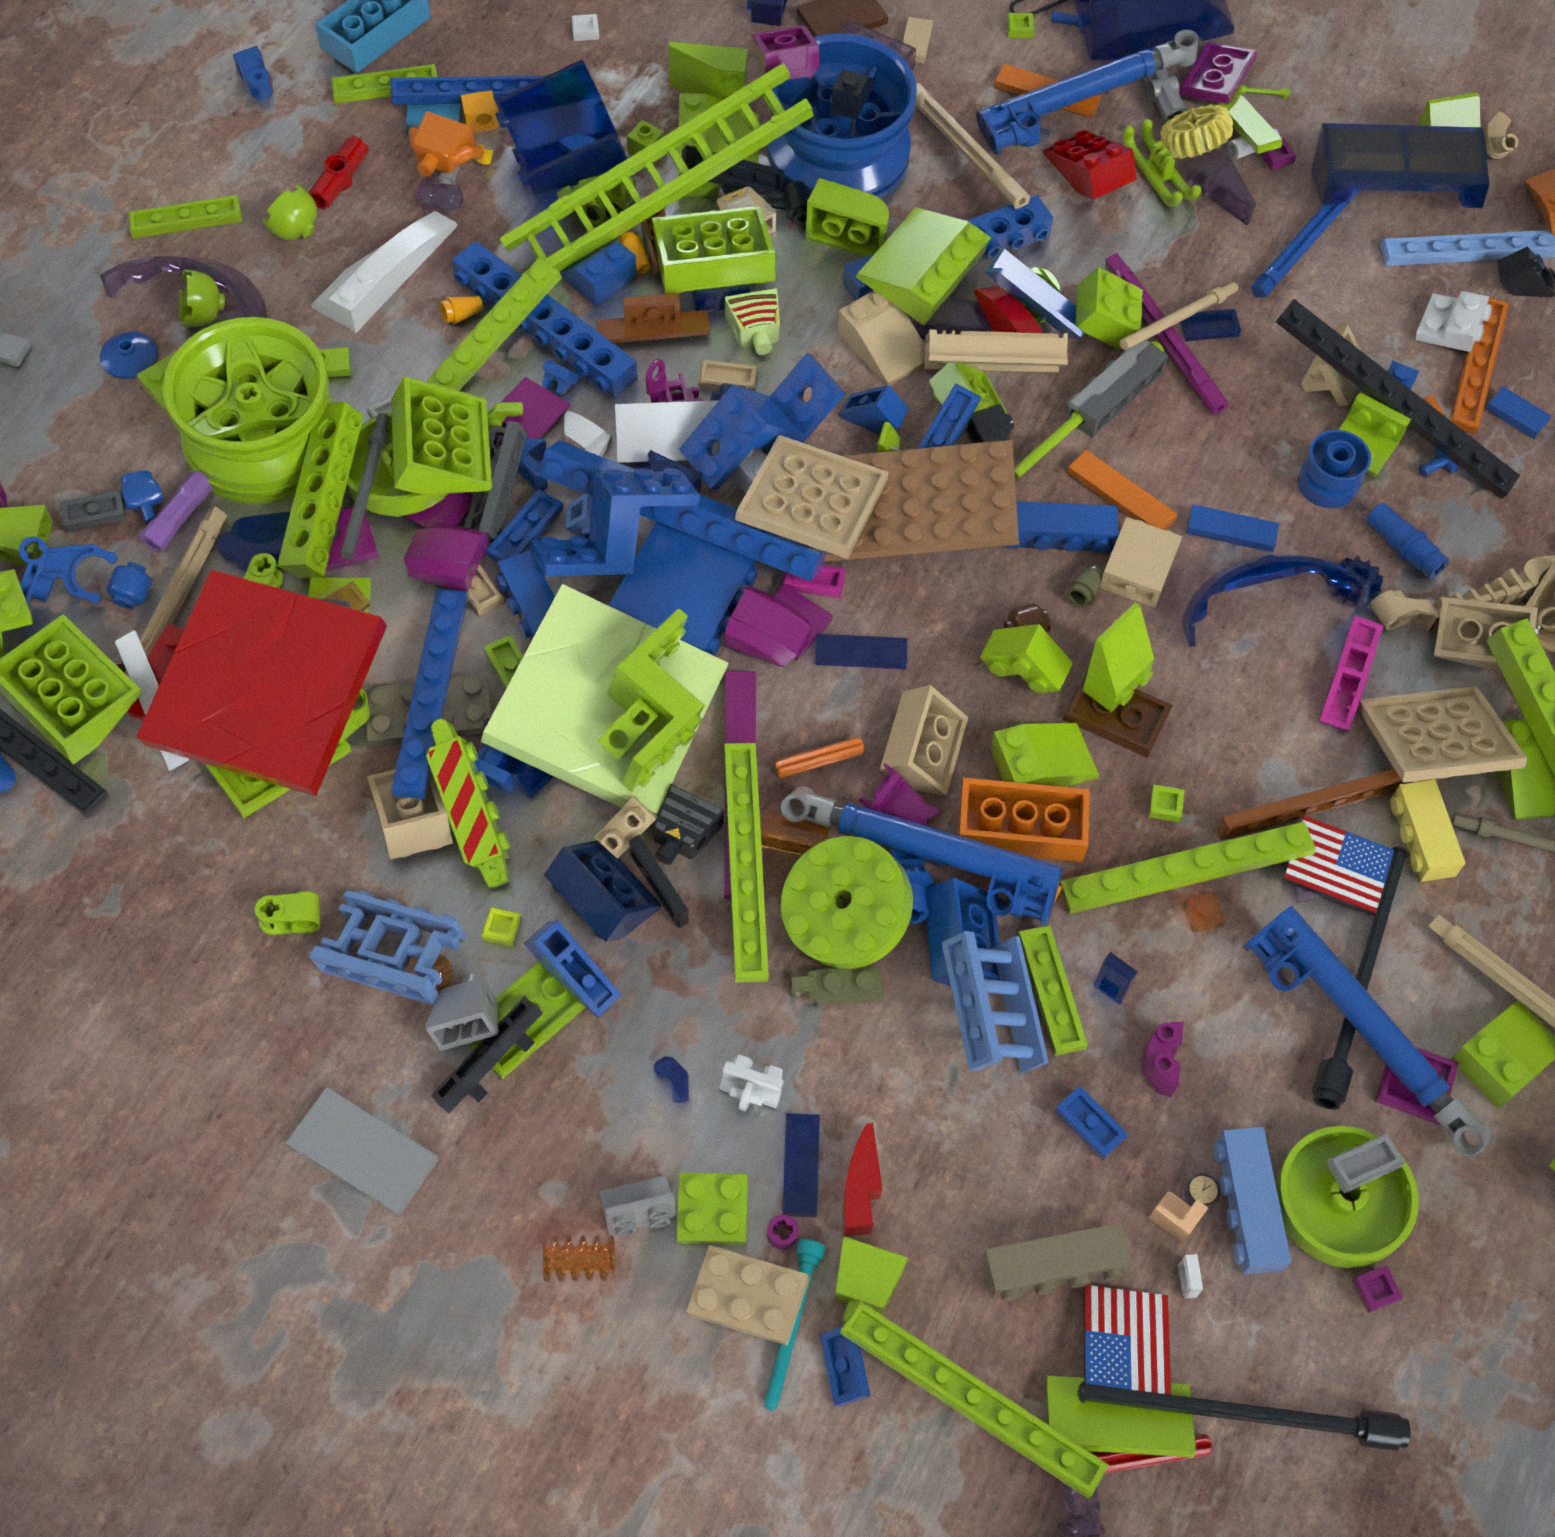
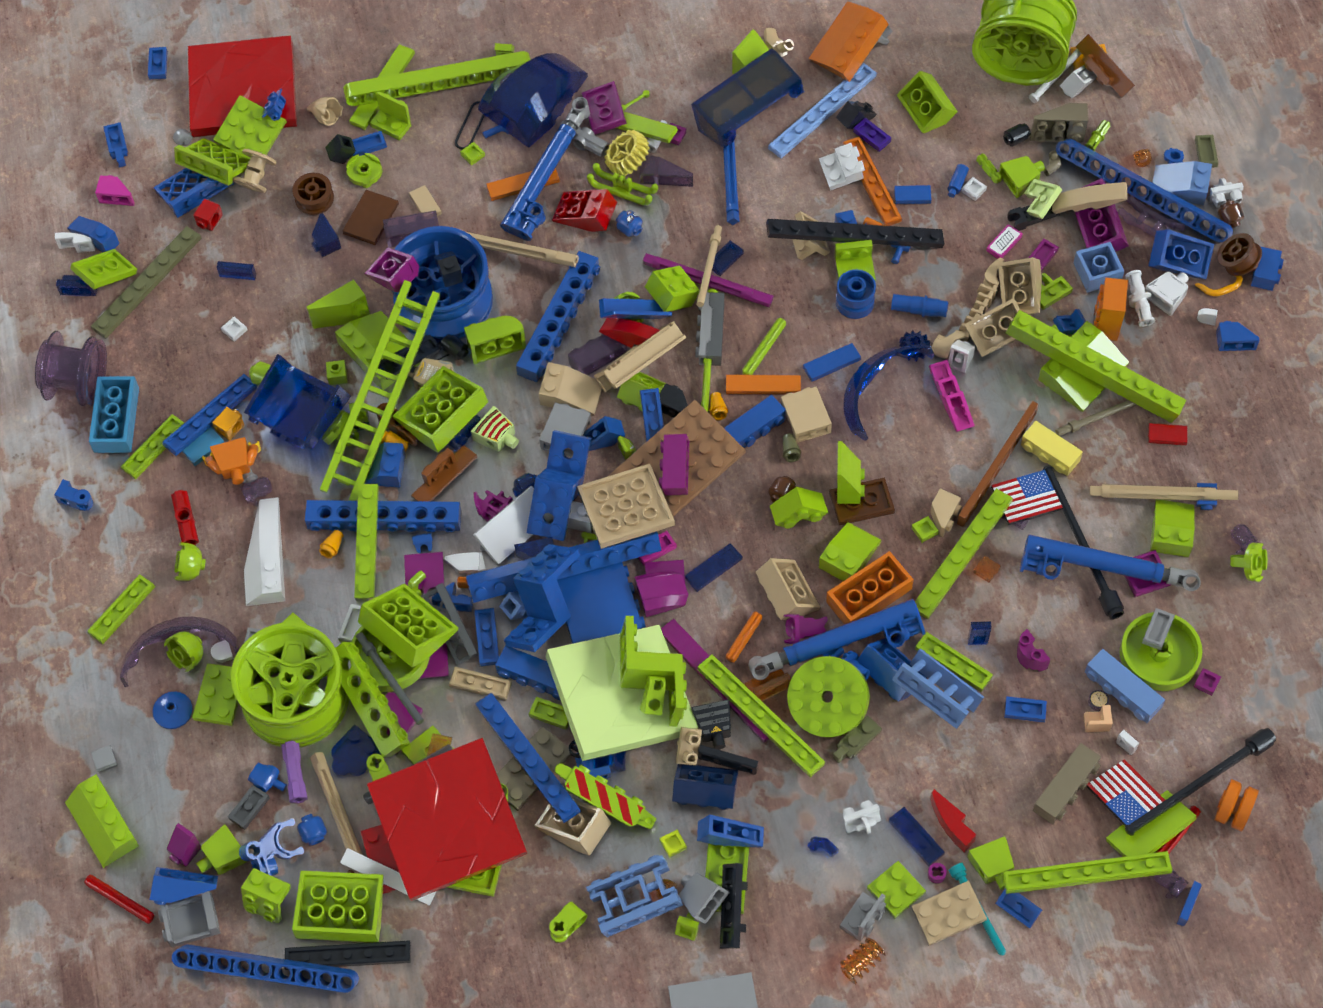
camera: 35 degrees left, 0 degrees up
magenta slope [404,526,489,594] -> none
blue tile [558,134,596,161] -> none
tan tile [698,360,758,391] -> none
lime slope [856,207,991,325] -> none
tan plate [1358,686,1527,782] -> none
none -> light grey panel [539,403,591,458]
none -> blue head [616,210,643,237]
none -> magenta brick [659,434,690,495]
none -> lime tile [675,912,699,941]
none -> light orange cone [710,392,728,421]
none -> lime axle [742,318,786,375]
none -> dark purple plate [853,118,891,152]
none -> tan slope [930,489,962,537]
none -> white slope [948,340,975,373]
none -> orange wheel [1214,779,1259,832]

